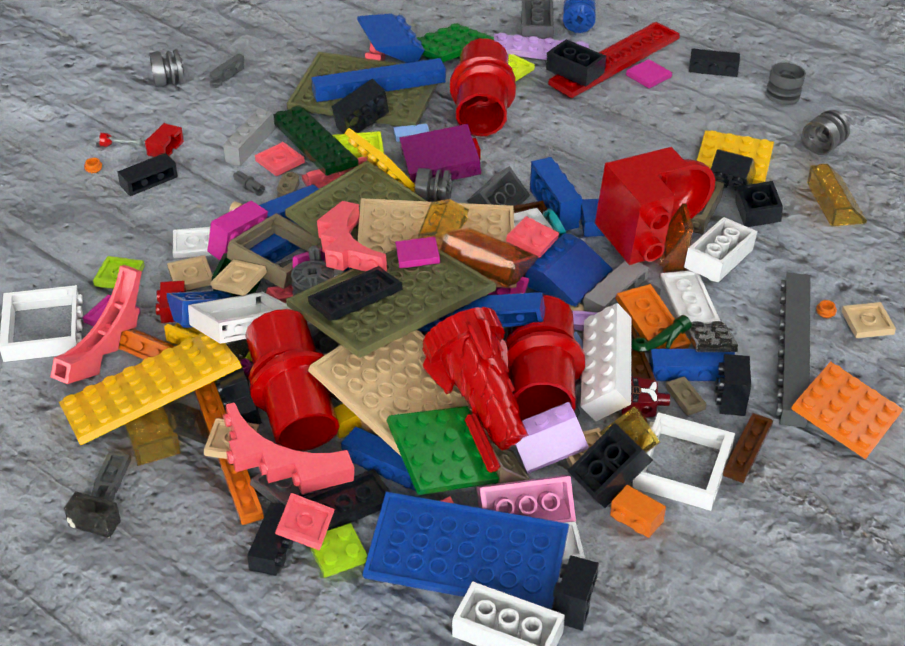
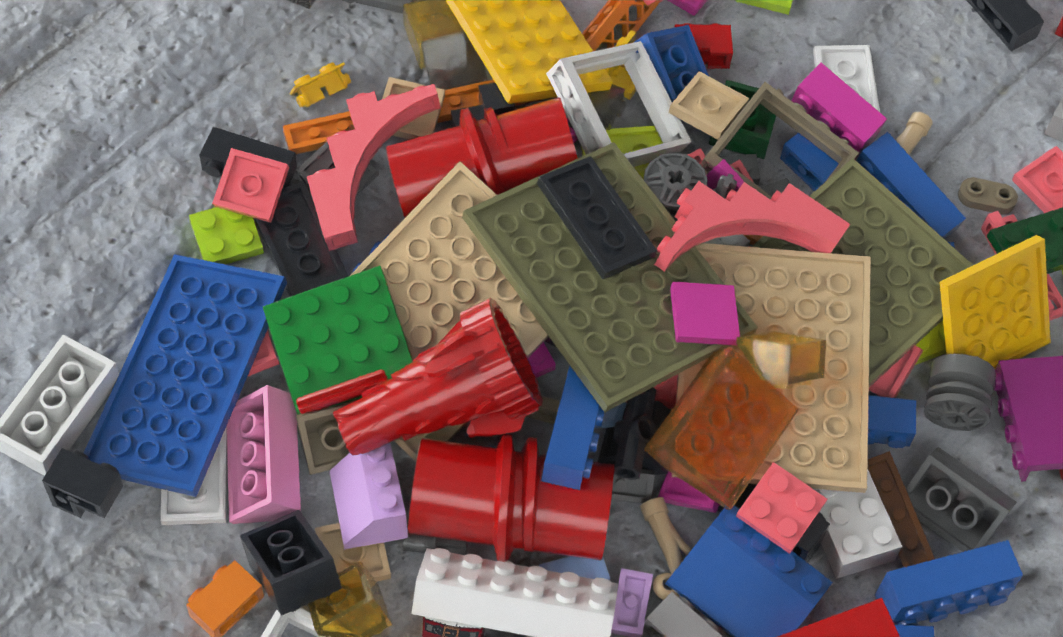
camera: 90 degrees right, 20 degrees up
tan plate [167,255,213,291] -> none
dark grey axle [233,171,265,196] -> none
teal tile [543,208,566,238] -> none
none -> yellow hinge [290,62,351,108]

